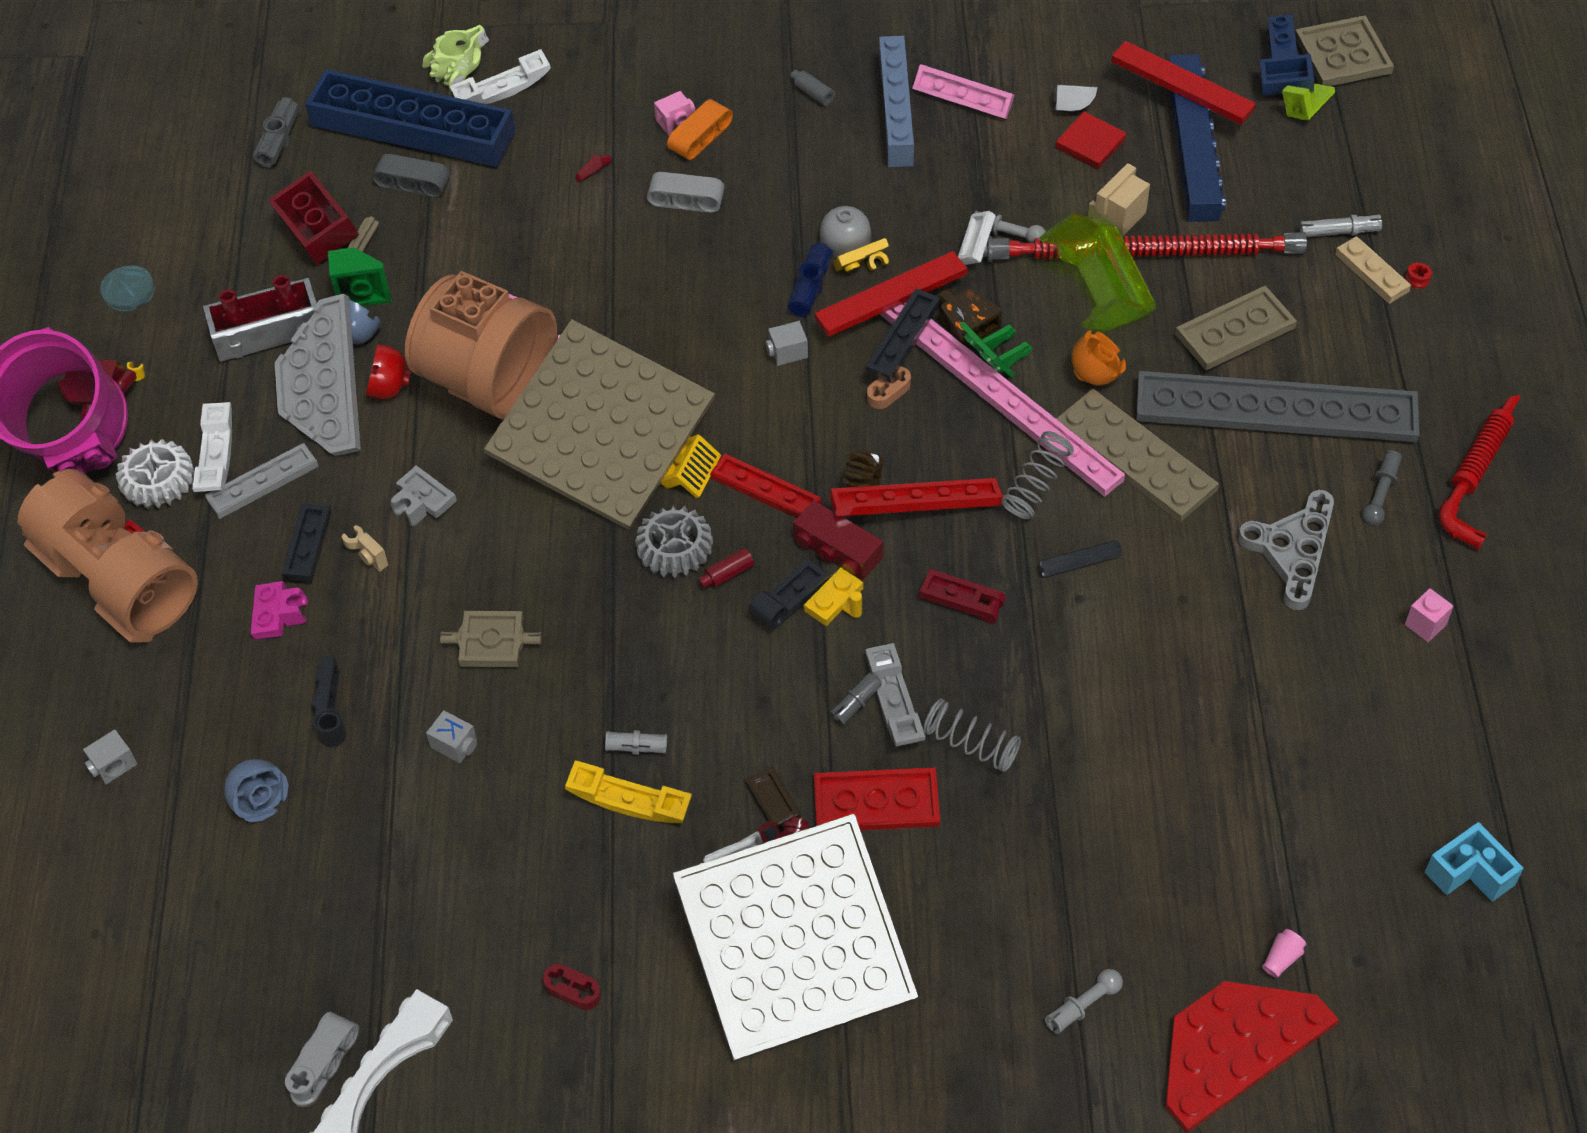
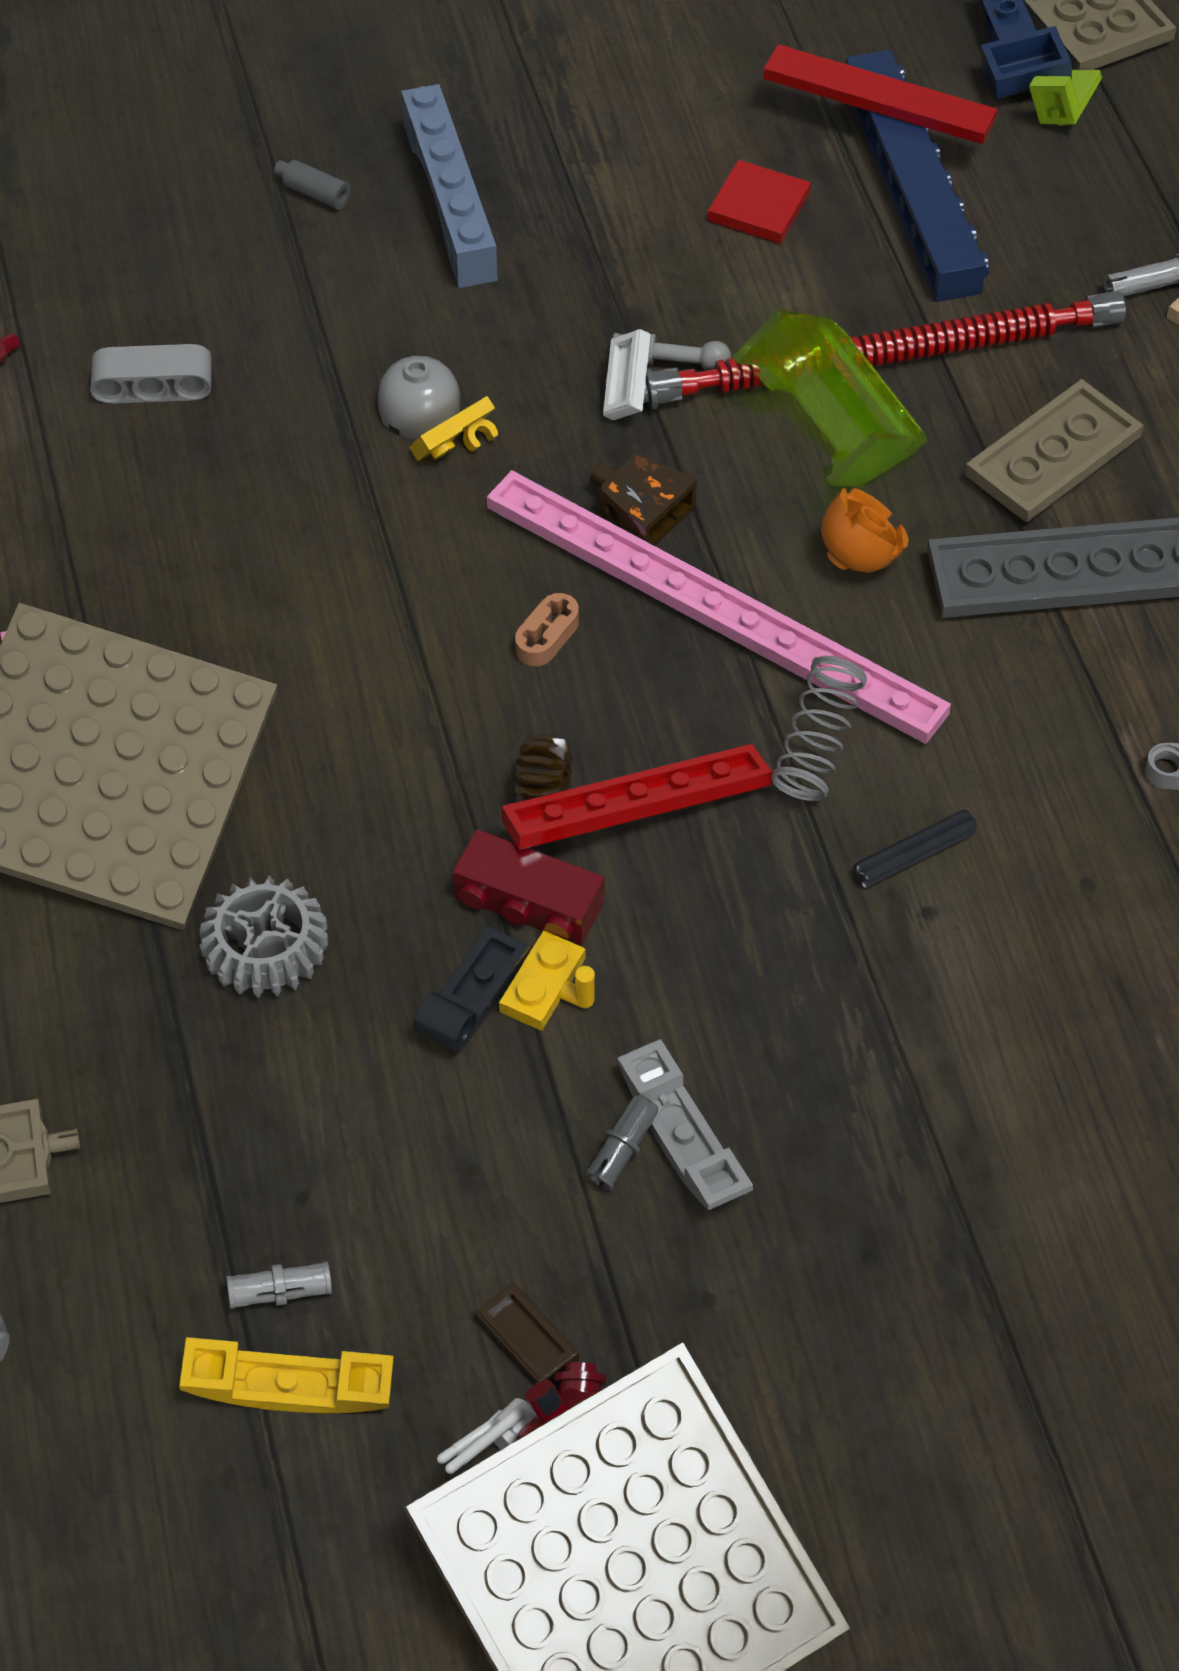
camera: 15 degrees left, 0 degrees up
bright pink brick [654,91,695,136] -> none
yellow panel [661,434,721,498] -> none
orange beam [667,99,733,160] -> none
dark red cylinder [698,548,754,588] -> none
red tile [710,454,822,518] -> none
light grey brick [765,321,808,366] -> none
clear blue piece [788,242,833,317] -> none
red tile [814,767,940,830] -> none
red tile [815,251,967,337] -> none
black plate [866,289,940,382] -> none
bright pink plate [912,64,1015,119] -> none
dark red plate [919,569,1006,624] -> none
light grey piece [923,698,1021,772] -> none
green plate [960,321,1032,378] -> none
light grey pin [1045,969,1123,1034] -> none
light grey brick [1053,85,1098,111] -> none
dark tan plate [1056,389,1219,523] -> none
tan plate [1088,163,1150,237] -> none

